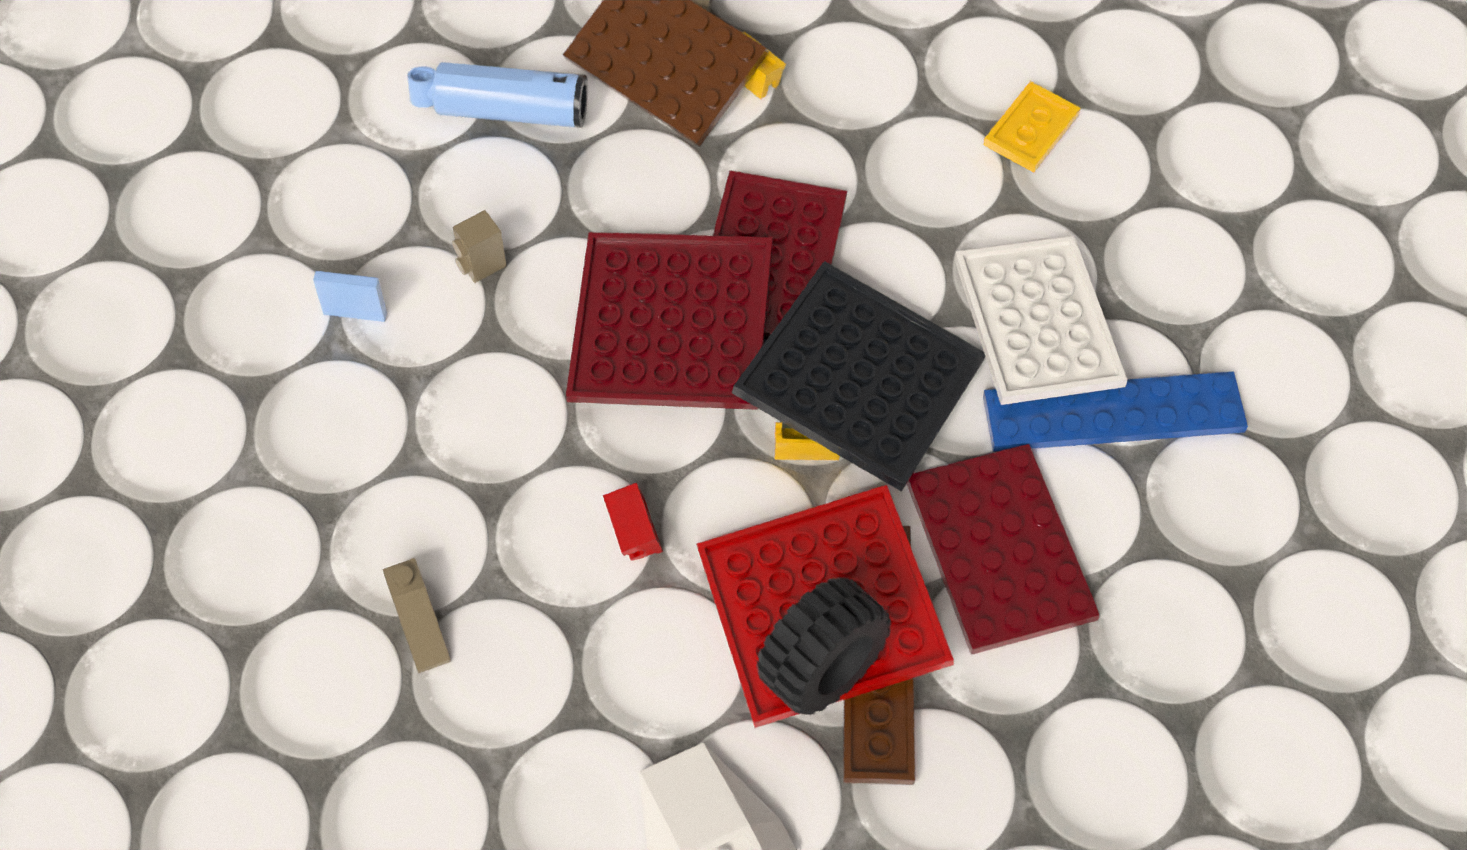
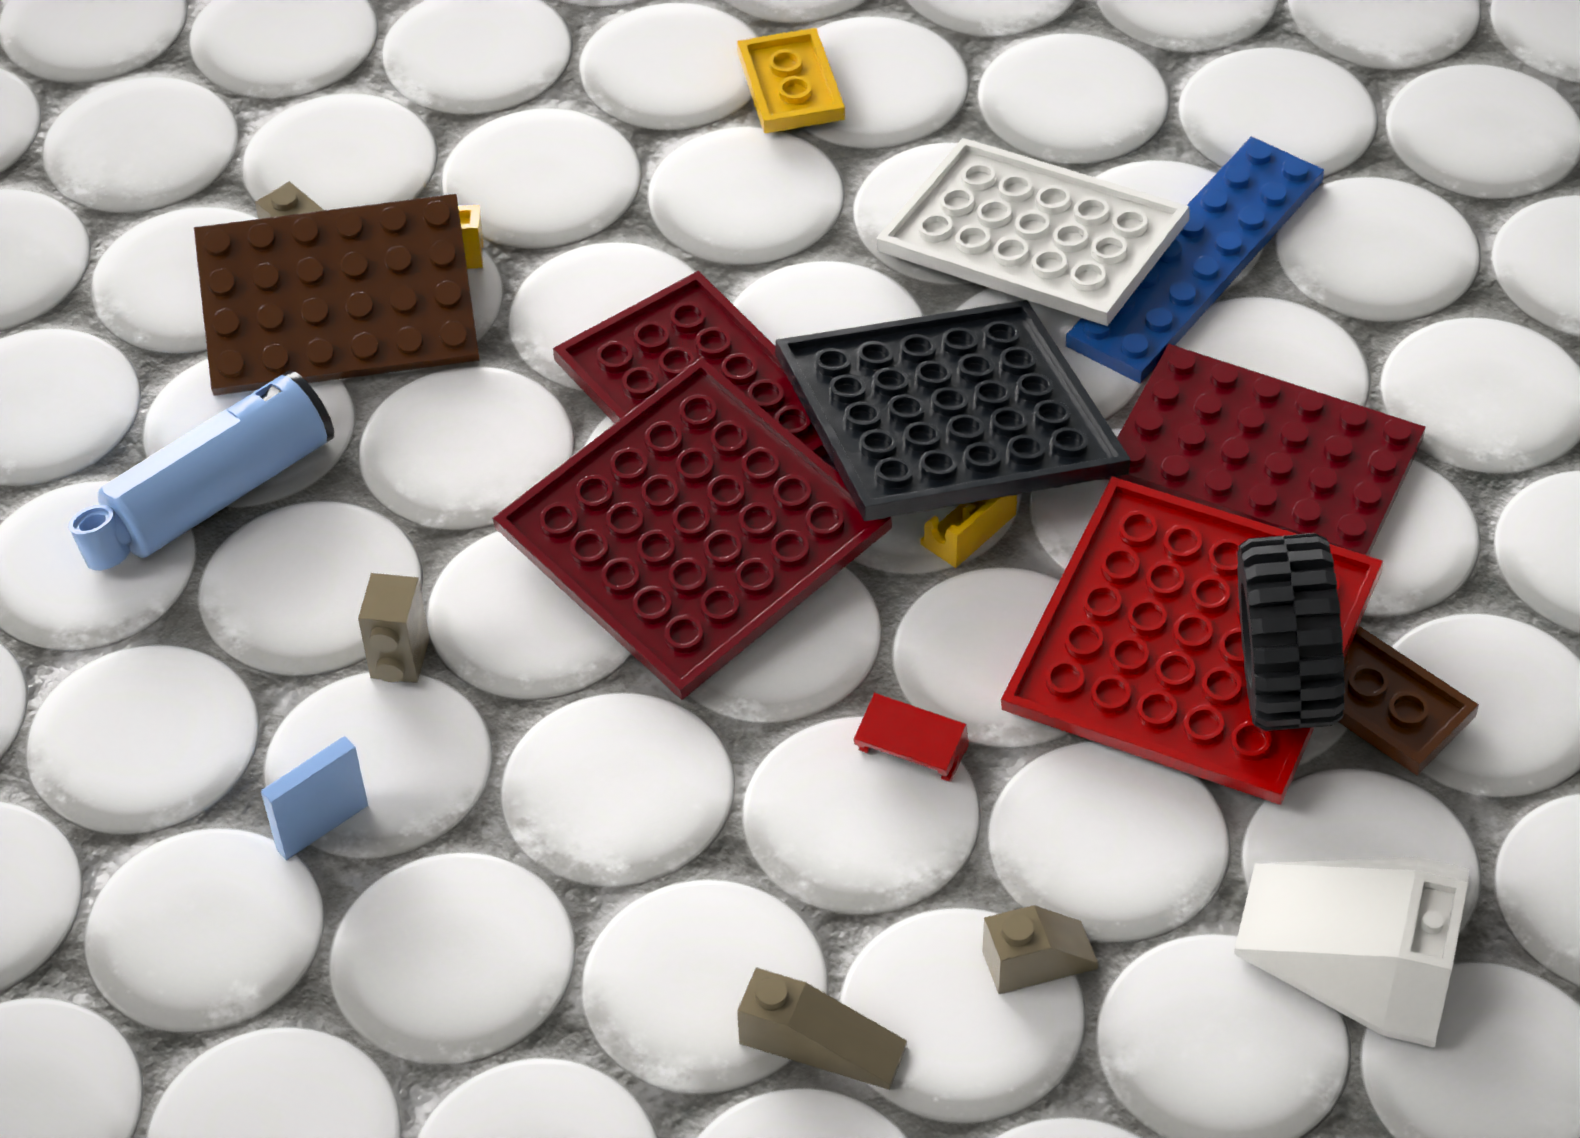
camera: 45 degrees left, 10 degrees down
none -> dark tan slope [982,905,1098,994]

